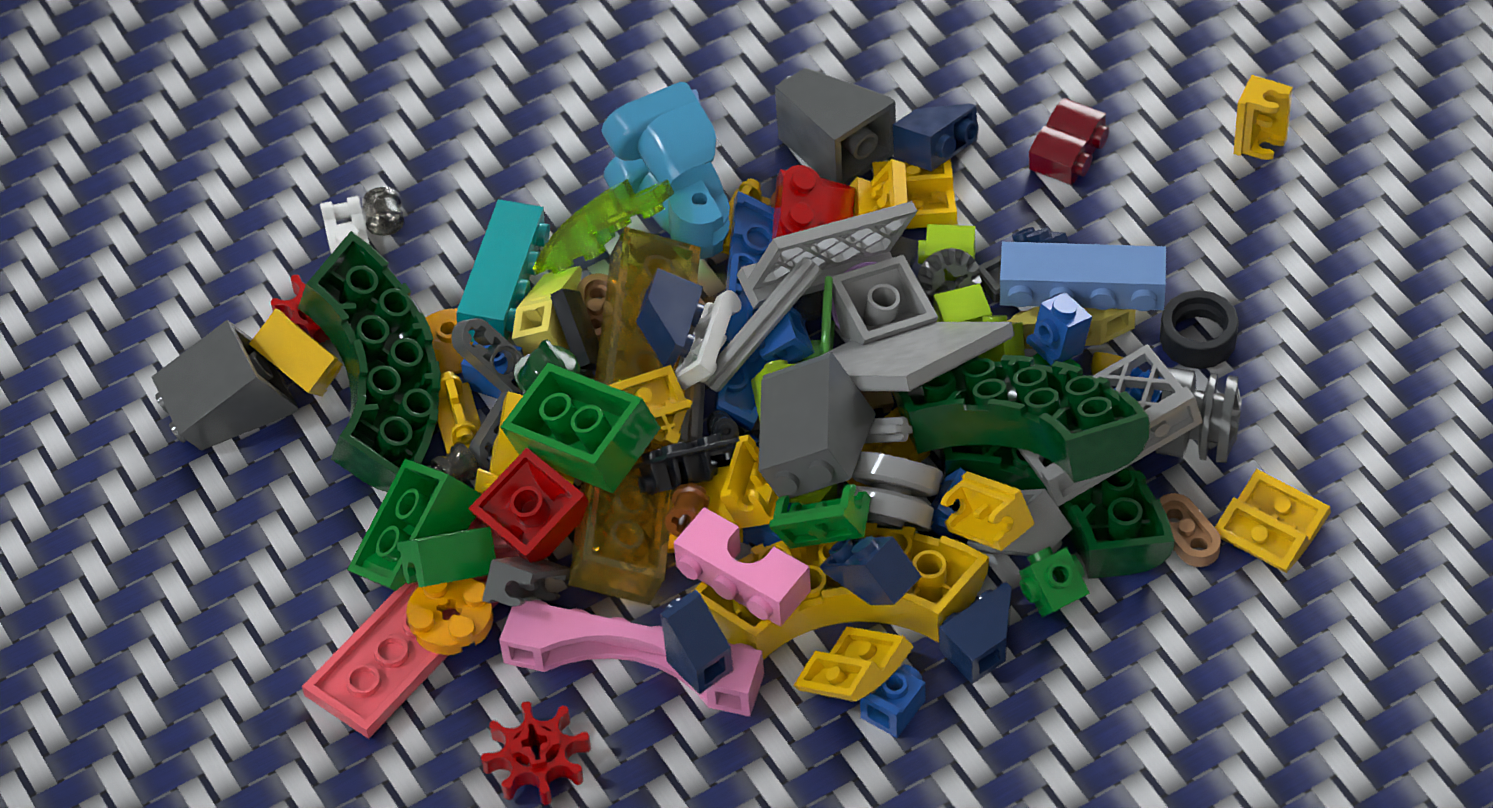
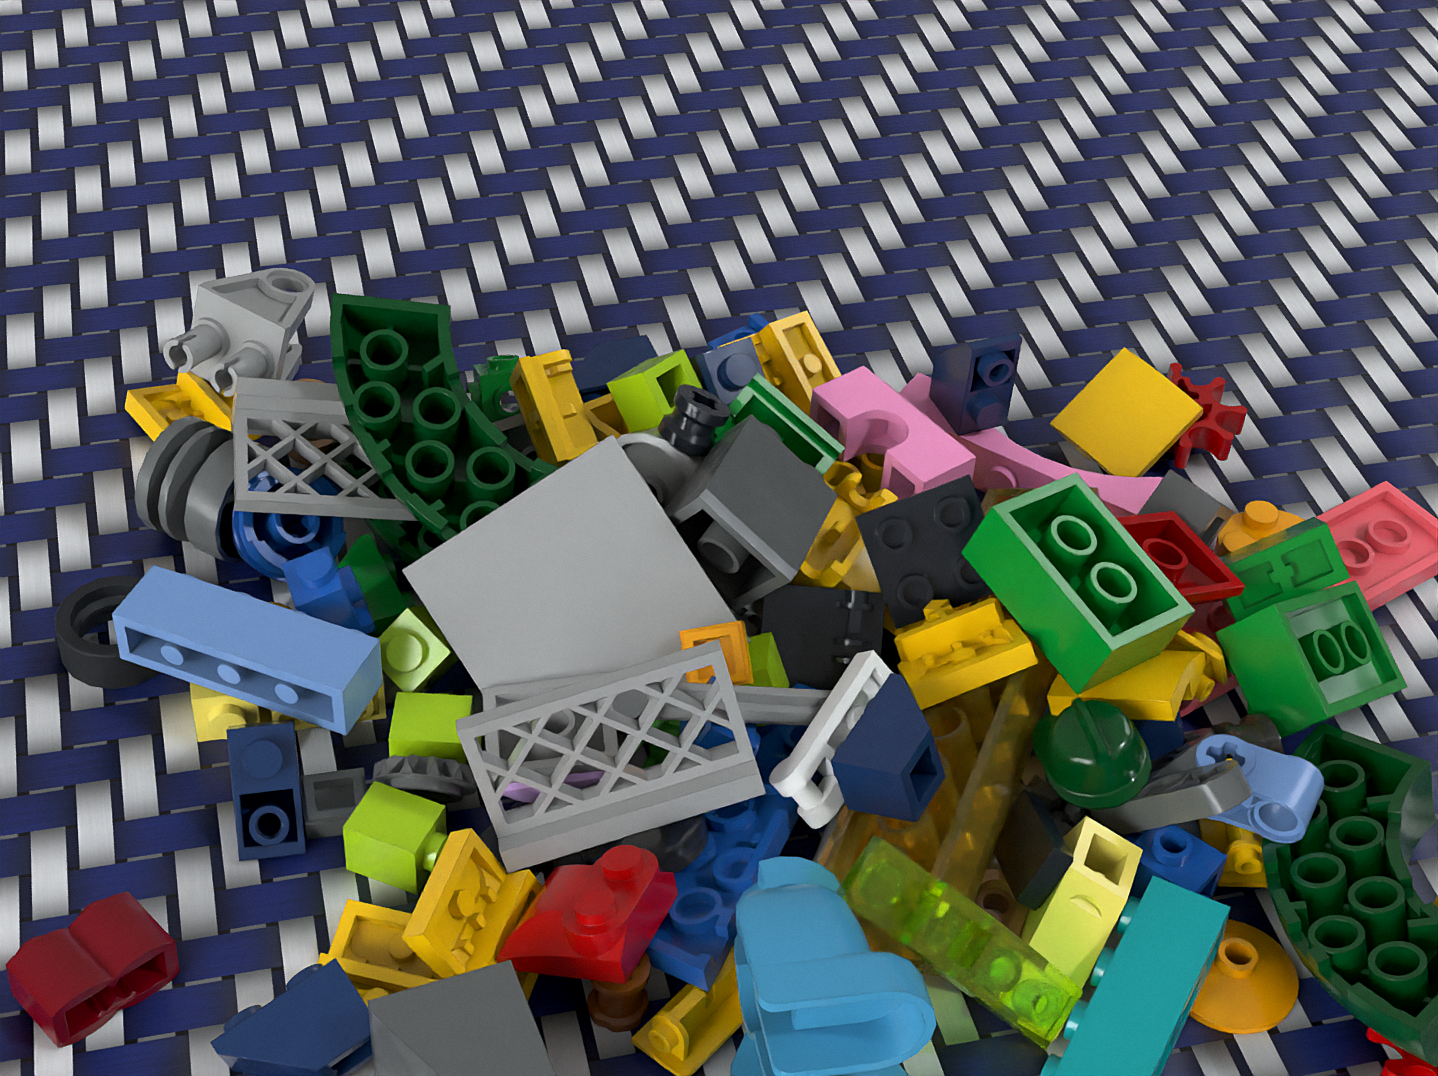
camera: 170 degrees left, 10 degrees down
none -> light grey piece [163,268,315,397]
none -> lime brick [606,349,703,433]
none -> black wheel [657,384,731,457]
none -> light orange tile [679,620,754,686]
none -> yellow slope [1050,347,1203,477]
none -> medium blue piece [1195,734,1324,844]

